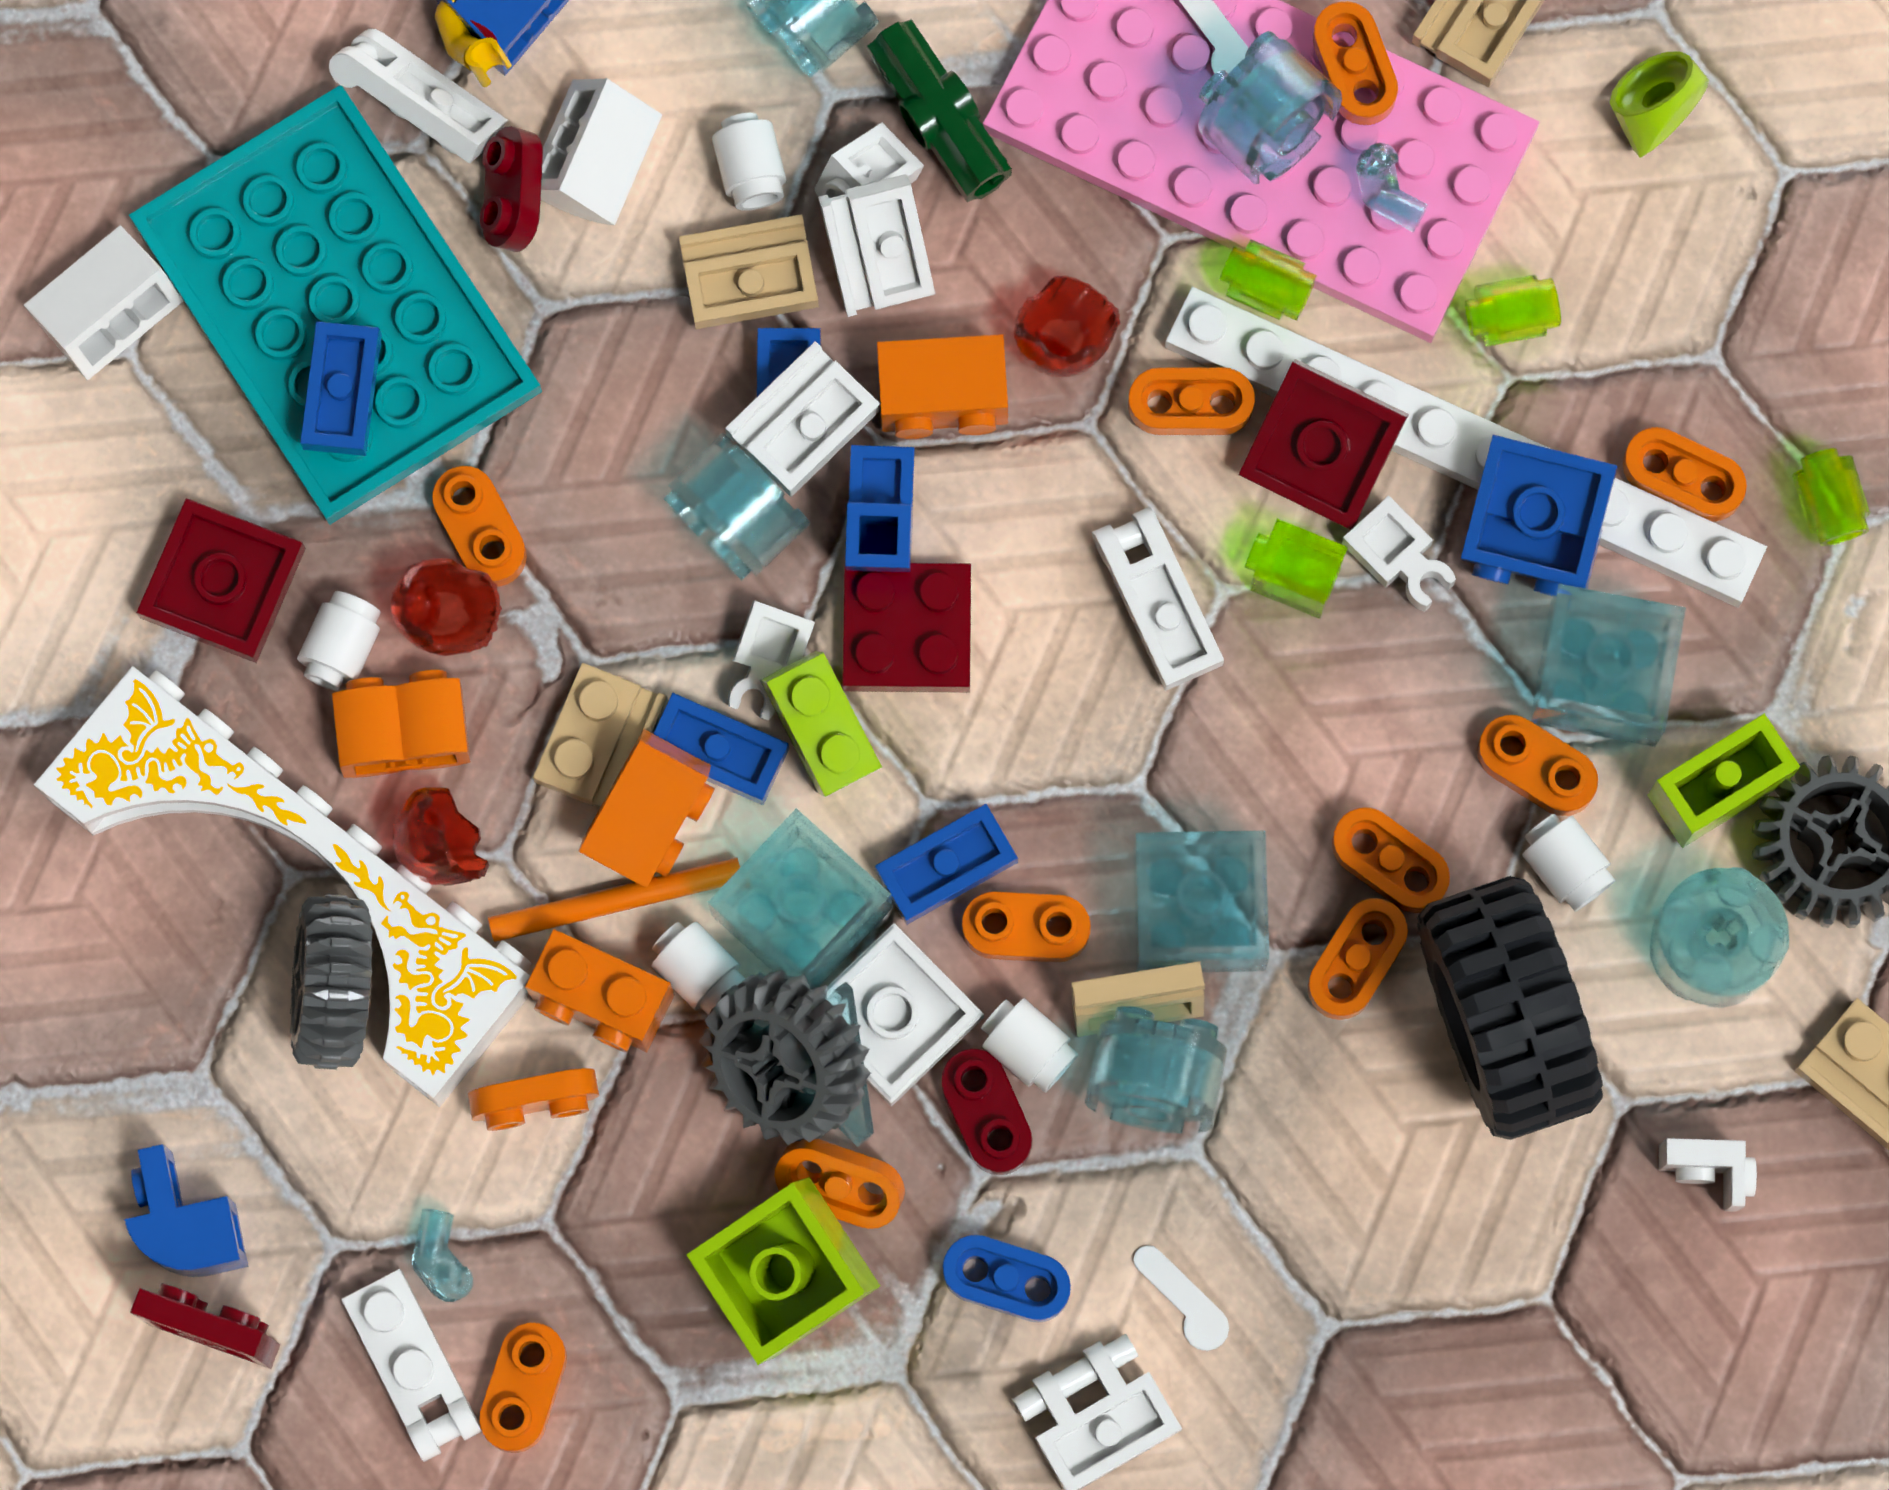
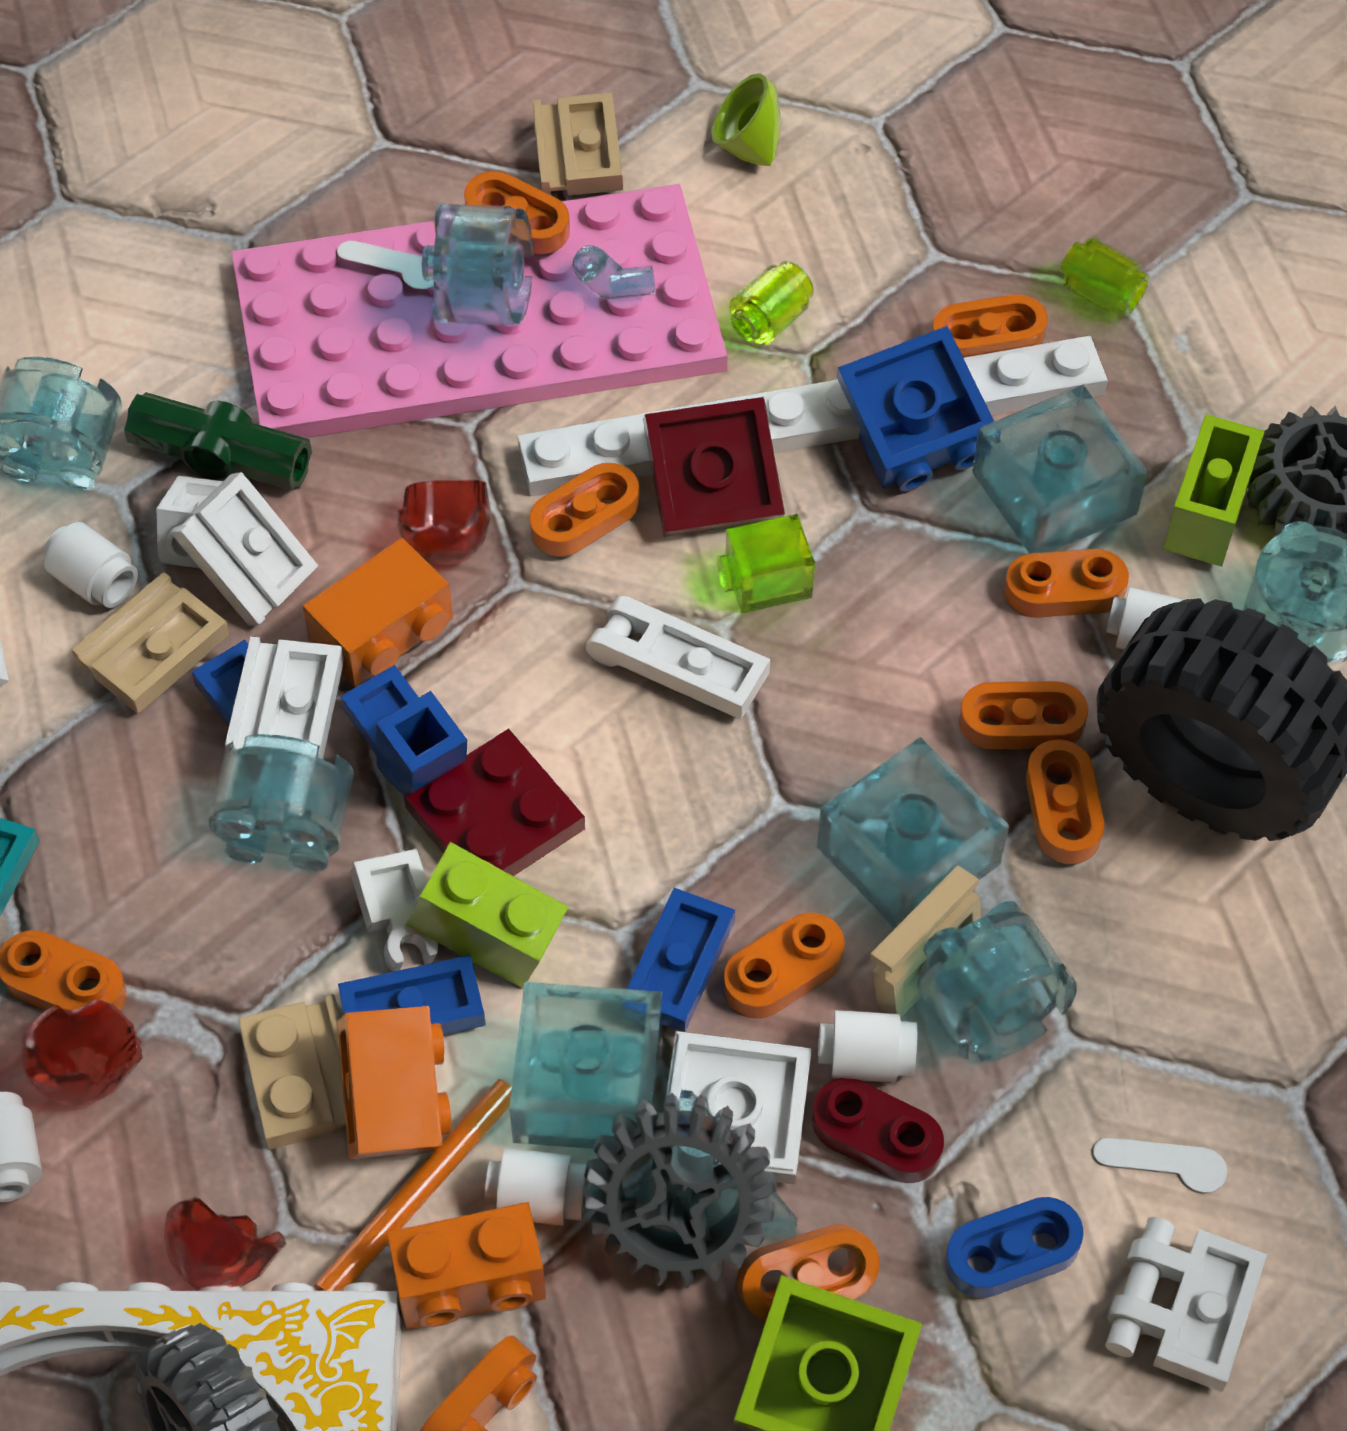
camera: 40 degrees left, 20 degrees down
orange brick [332,670,471,778] -> none
clear neon green brick [1219,239,1318,321] -> none
white plate [1342,496,1456,612] -> none

